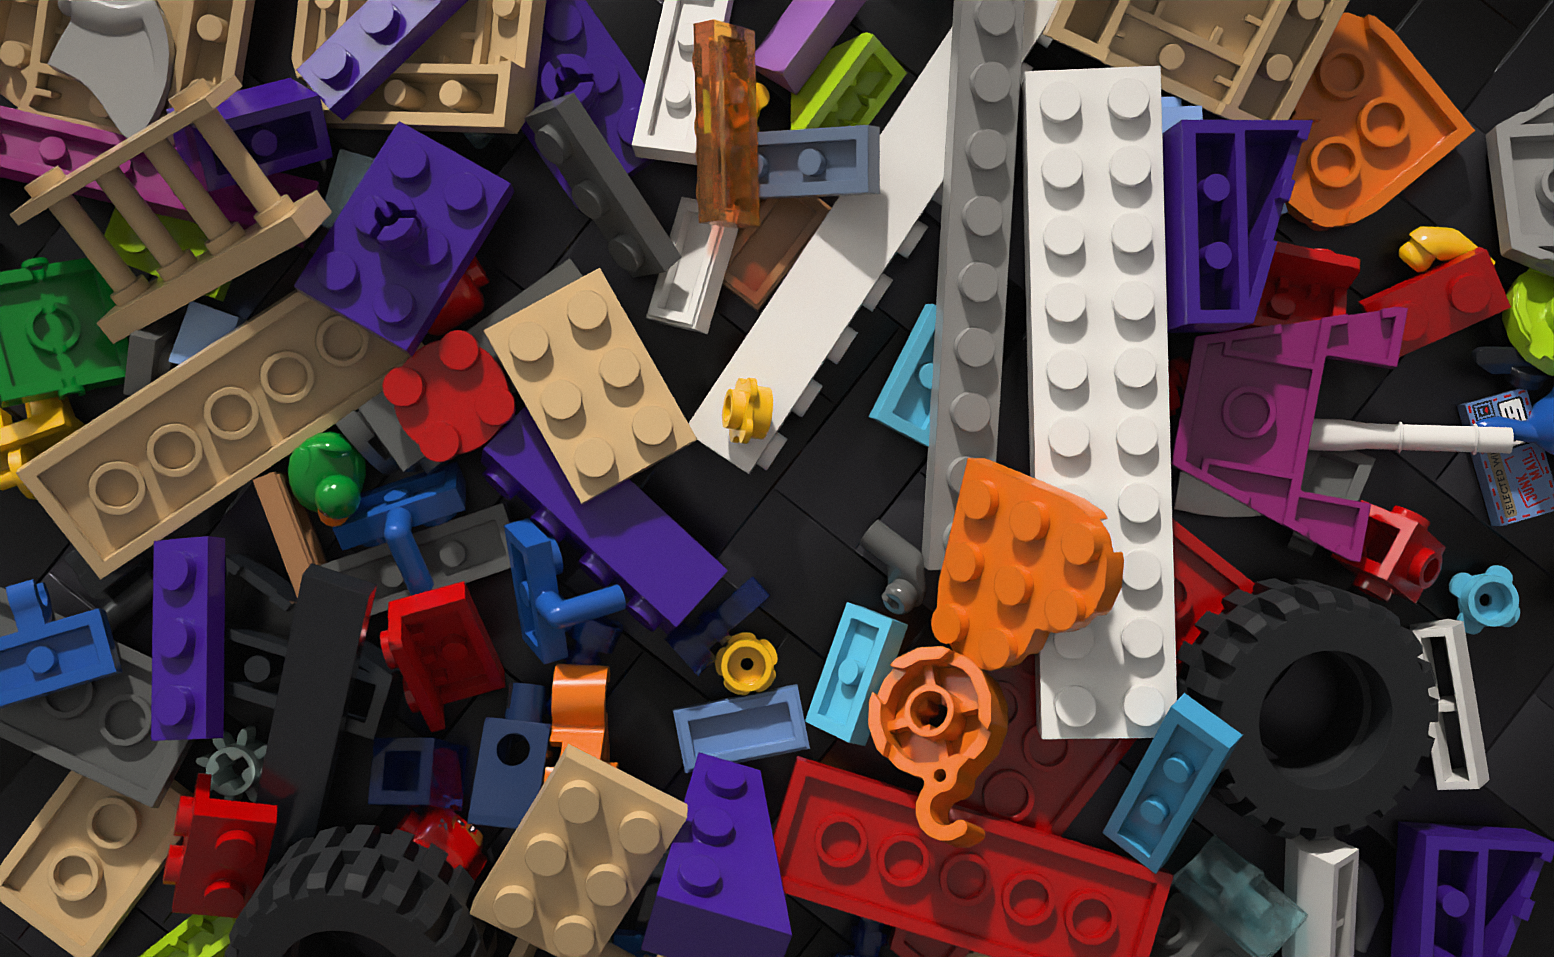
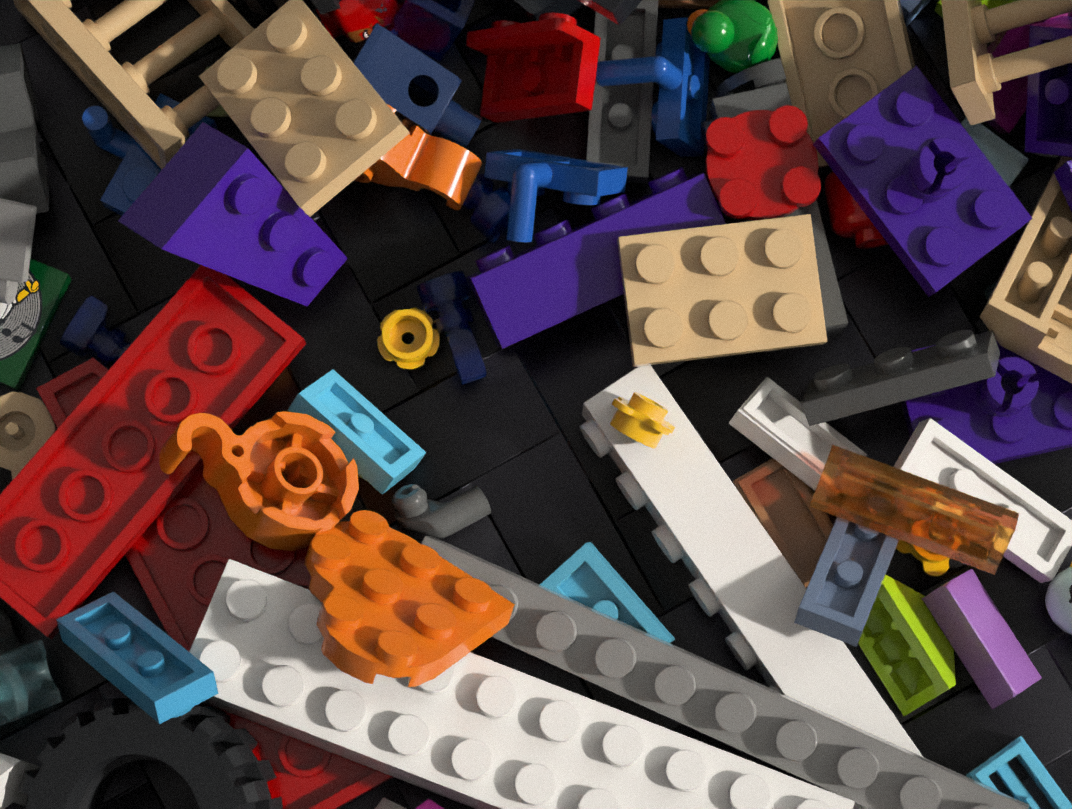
camera: 115 degrees right, 10 degrees down
medium blue tile [673,684,810,773] -> none

